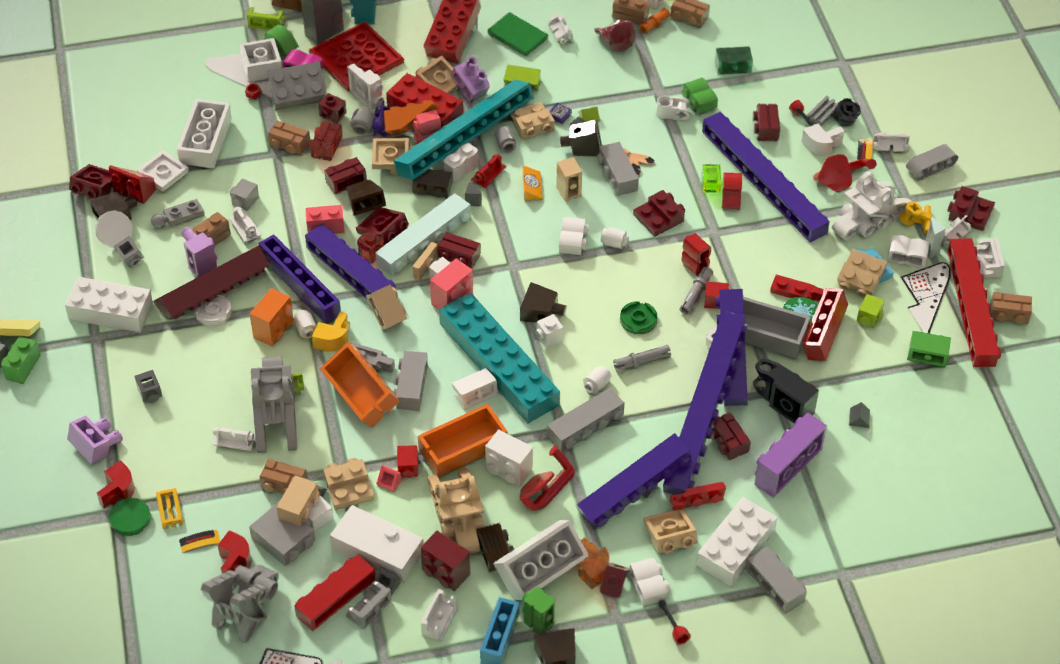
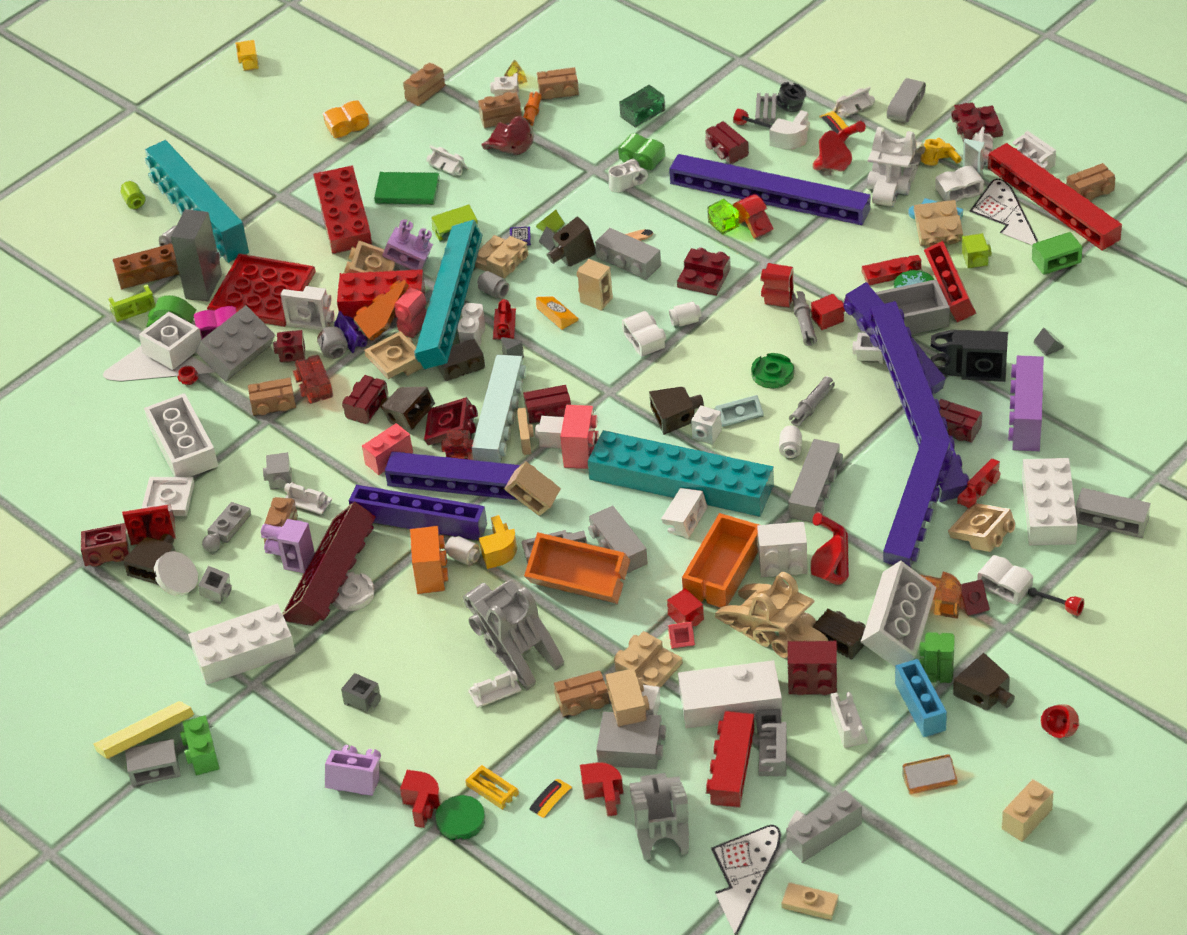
camera: 30 degrees left, 5 degrees down
none -> light aqua slope [714,395,764,427]

